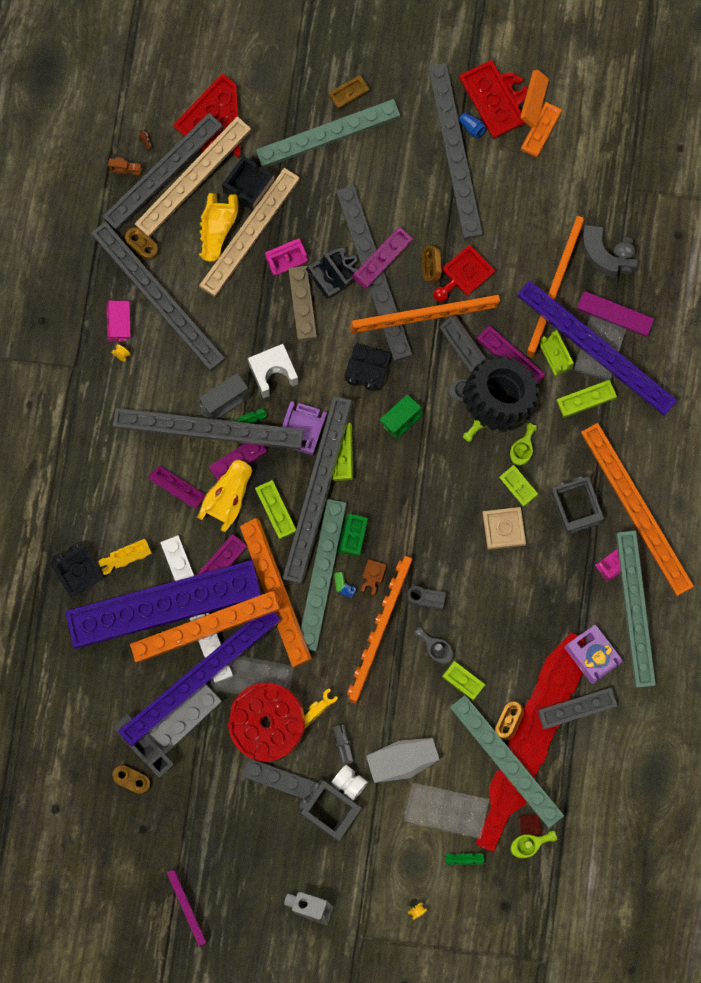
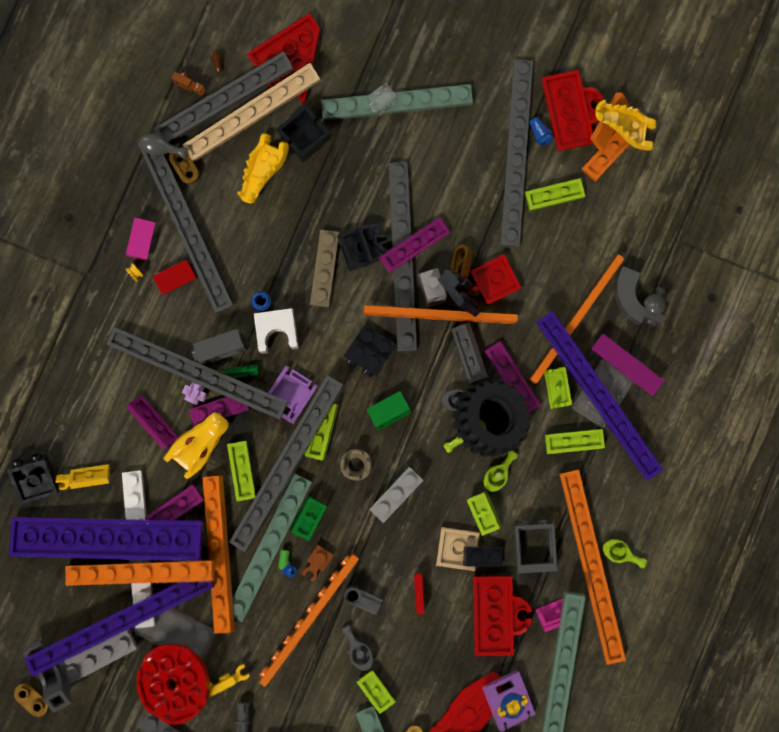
camera: 15 degrees right, 10 degrees up
tan plate [199,168,300,297] -> none
dark pink hinge [265,238,308,276] -> none
pearl gold plate [328,75,369,110] -> none
none -> dark grey piece [140,133,188,158]
none -> red slope [152,260,197,295]
none -> lavender gear [182,382,207,405]
none -> blue cone [252,291,271,311]
none -> dark tan piece [340,449,372,481]
none -> clear brick [367,83,398,116]
none -> light grey arch [369,467,423,523]
none -> red tile [414,573,424,614]
none -> light grey torso [418,268,446,308]
none -> black plate [438,269,481,317]
none -> black plate [463,546,503,567]
none -> red plate [473,576,532,656]
none -> lime plate [525,178,585,211]
none -> yellow animal [595,100,657,151]
none -> lime piece [603,539,647,568]

